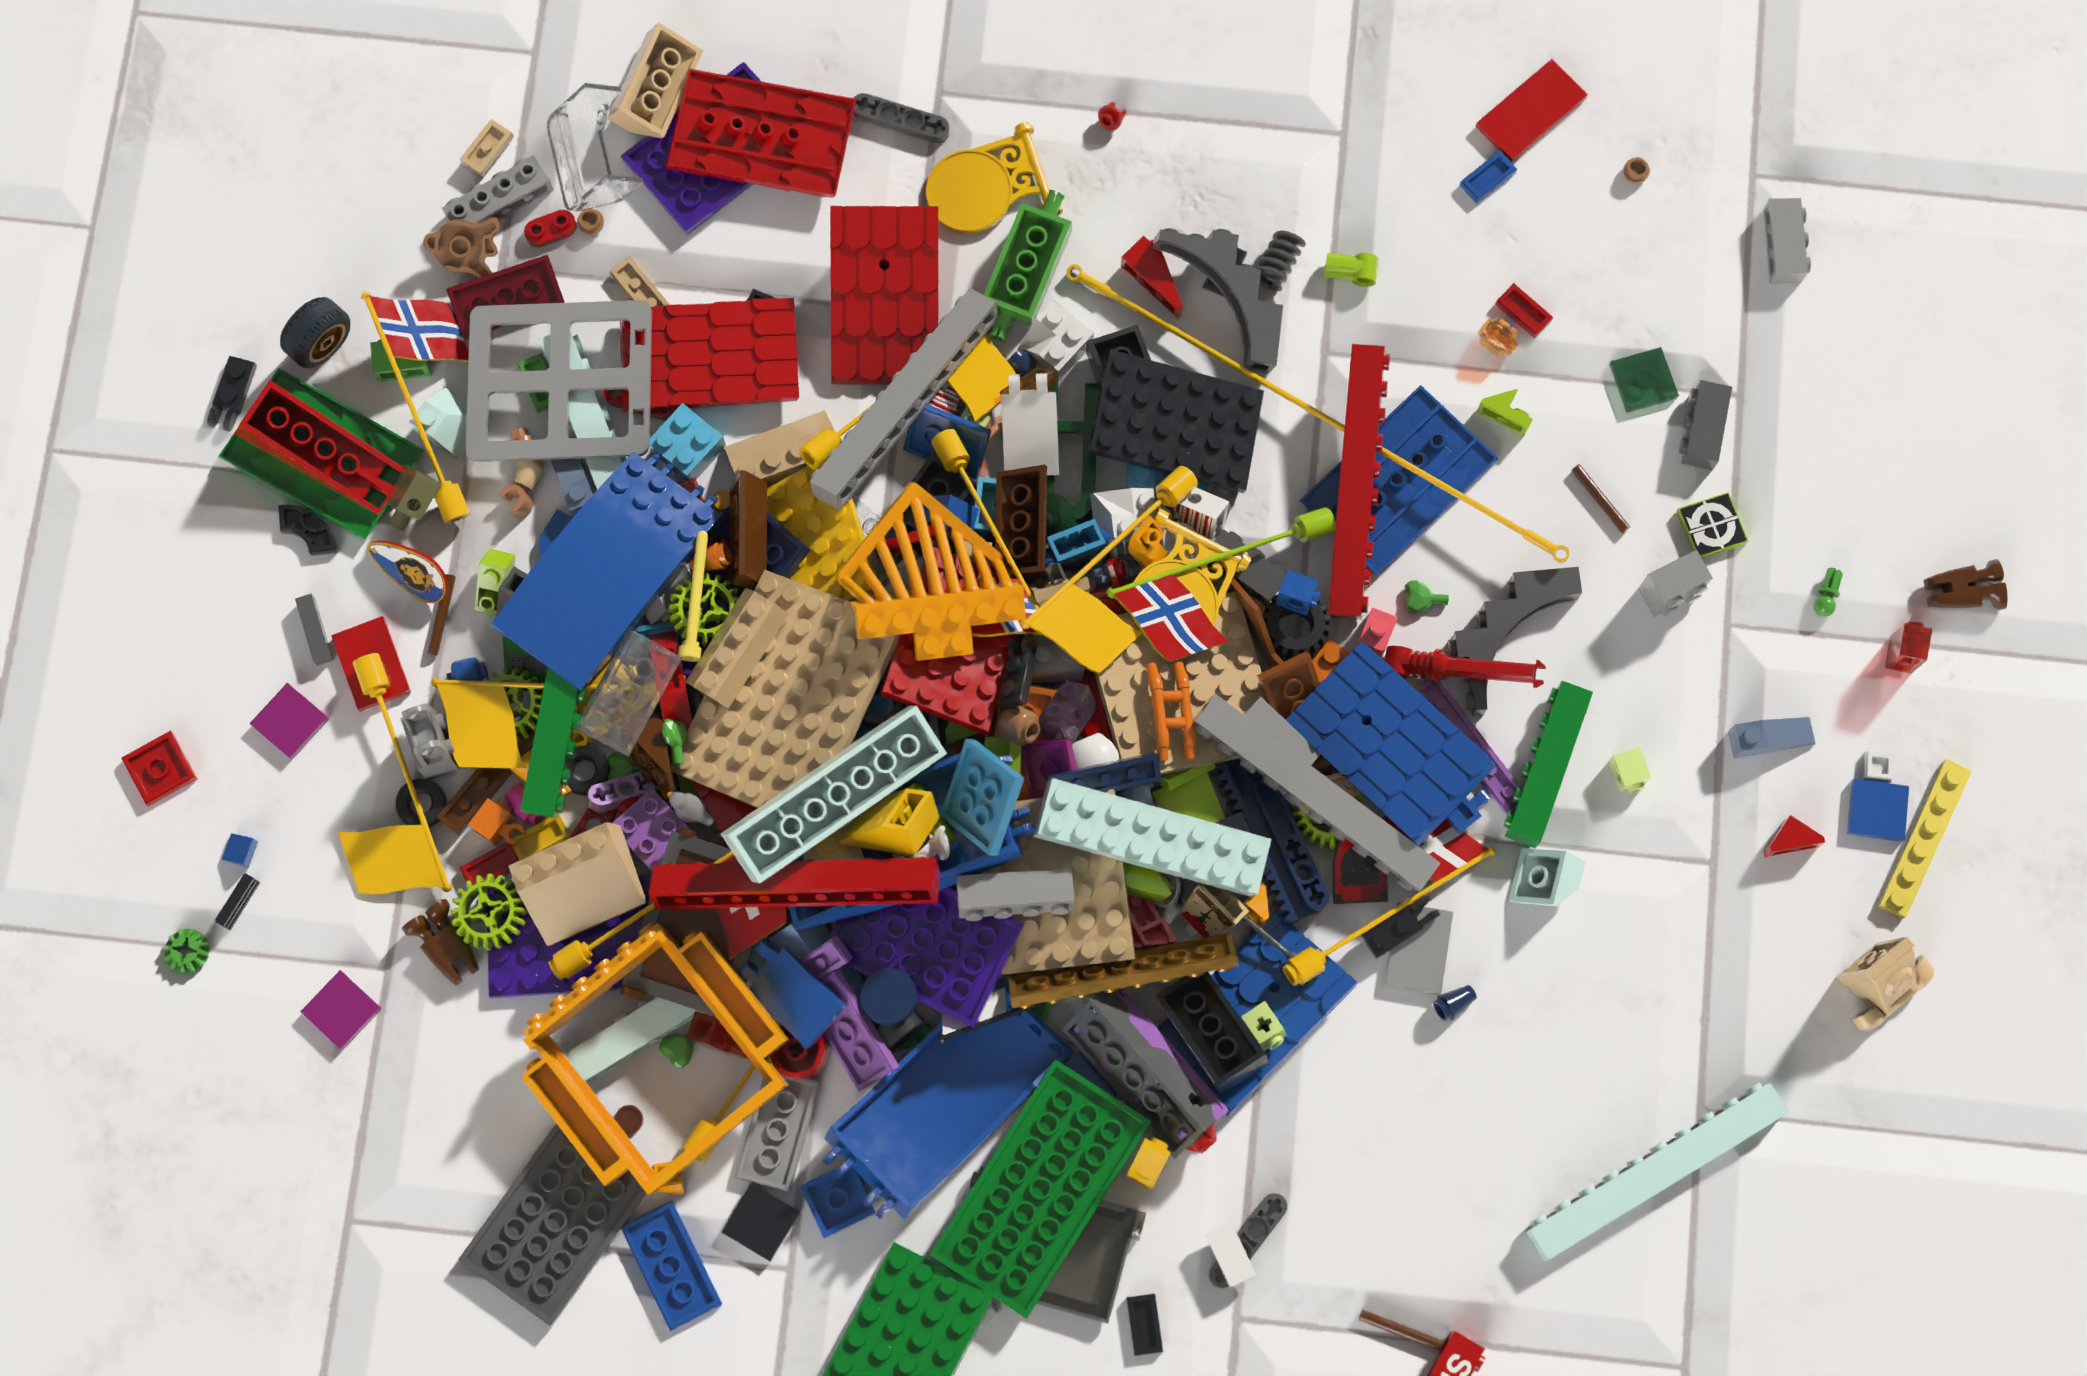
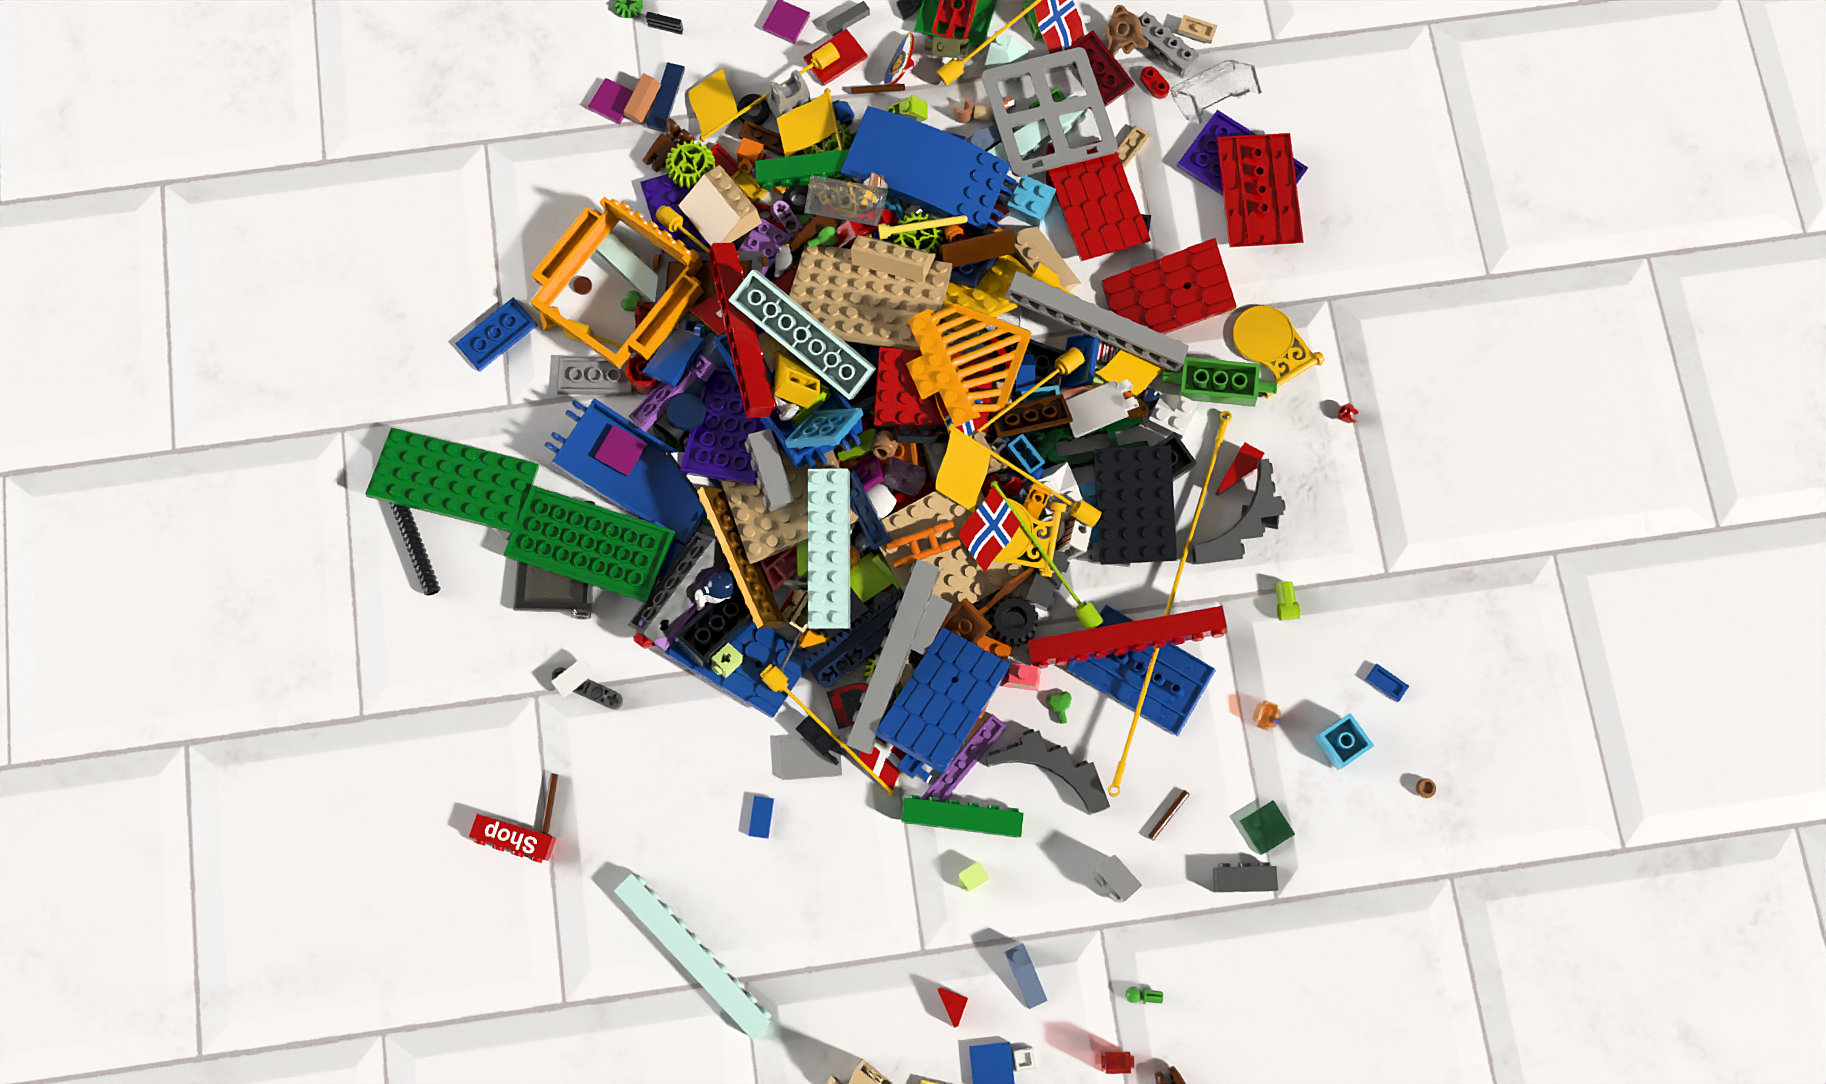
camera: 75 degrees right, 0 degrees up
blue slope [222,833,258,868] -> none
dark grey plate [458,1123,647,1327] -> none
medium nougat plate [577,209,604,235] -> none
tan slope [607,23,703,138] -> none
black tile [721,1182,801,1262] -> none
blue plate [800,1167,876,1239] -> none
dark grey beam [853,93,950,143] -> none
yellow slope [1126,1137,1171,1190] -> none
black tile [1126,1293,1163,1356] -> none
dark grey piece [1255,230,1306,291] -> none
blue brick [1276,570,1321,616] -> none
red piece [1385,646,1546,688] -> none
dark blue cone [1433,985,1477,1021] -> none
red tile [1475,59,1588,163] -> none
lime slope [1476,389,1533,436] -> none
red tile [1495,283,1554,339] -> none
light aqua slope [1508,848,1585,906] -> none
tile [1676,492,1748,558] -> none
light grey brick [1763,198,1811,283] -> none
none -> magenta tile [595,425,647,477]
none -> nougat piece [624,73,661,123]
none -> dark blue tile [647,62,685,132]
none -> dark blue hair [695,570,741,611]
none -> blue tile [748,796,774,839]
none -> medium nougat piece [863,173,888,189]
none -> medium azure brick [1314,713,1374,770]

